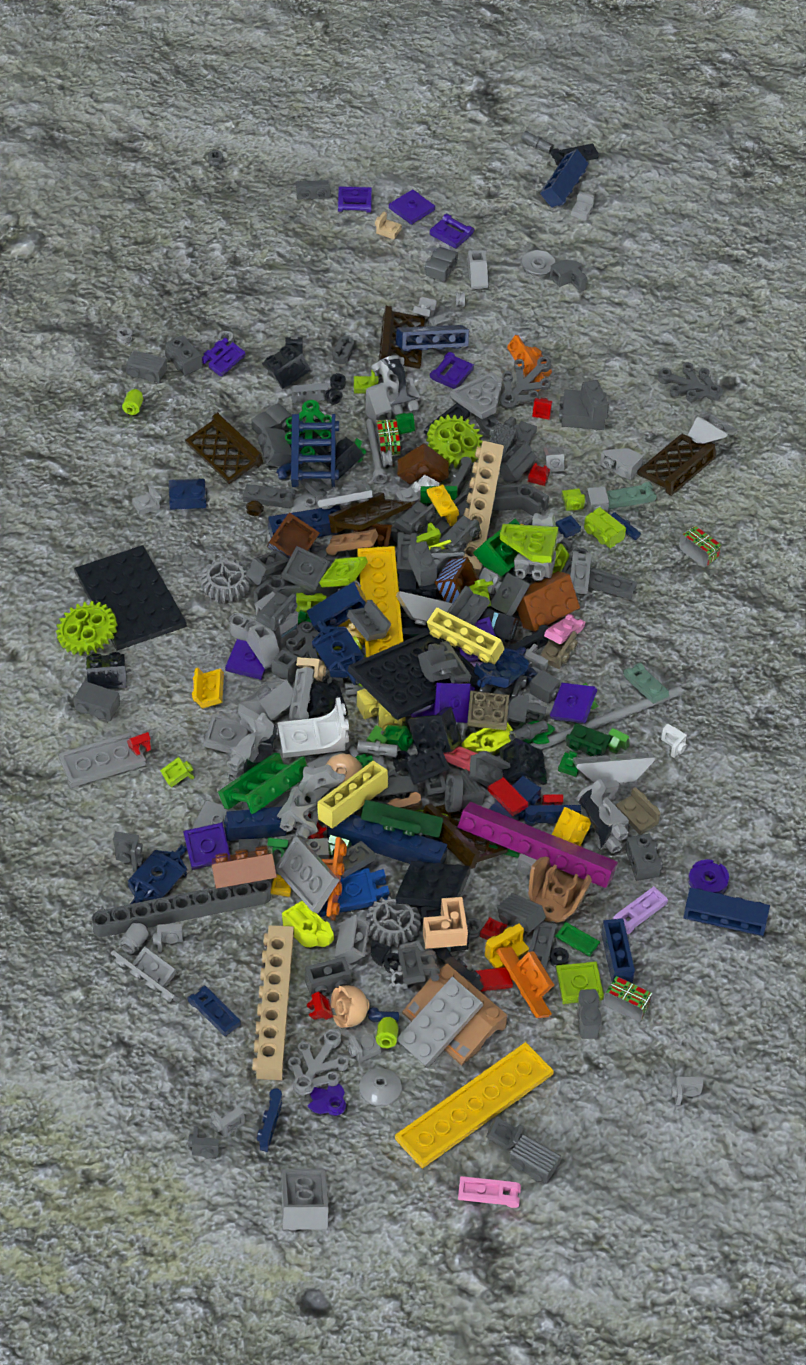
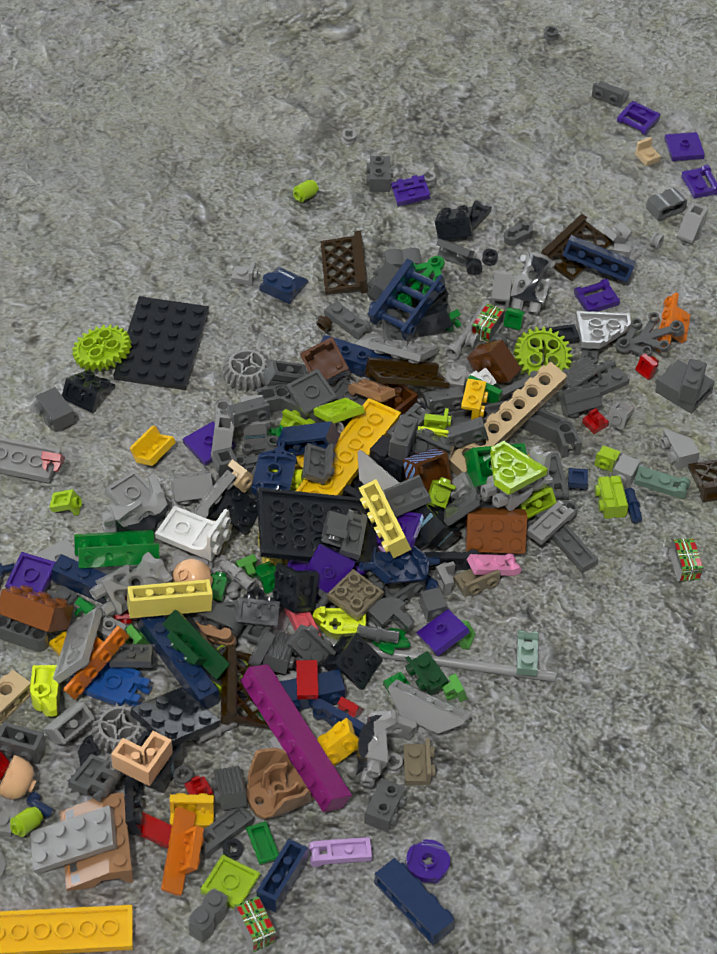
camera: 35 degrees right, 0 degrees up
dark grey brick [126,350,167,383] -> none
lime bracket [354,370,378,394] -> none
white bracket [661,723,687,758] -> none

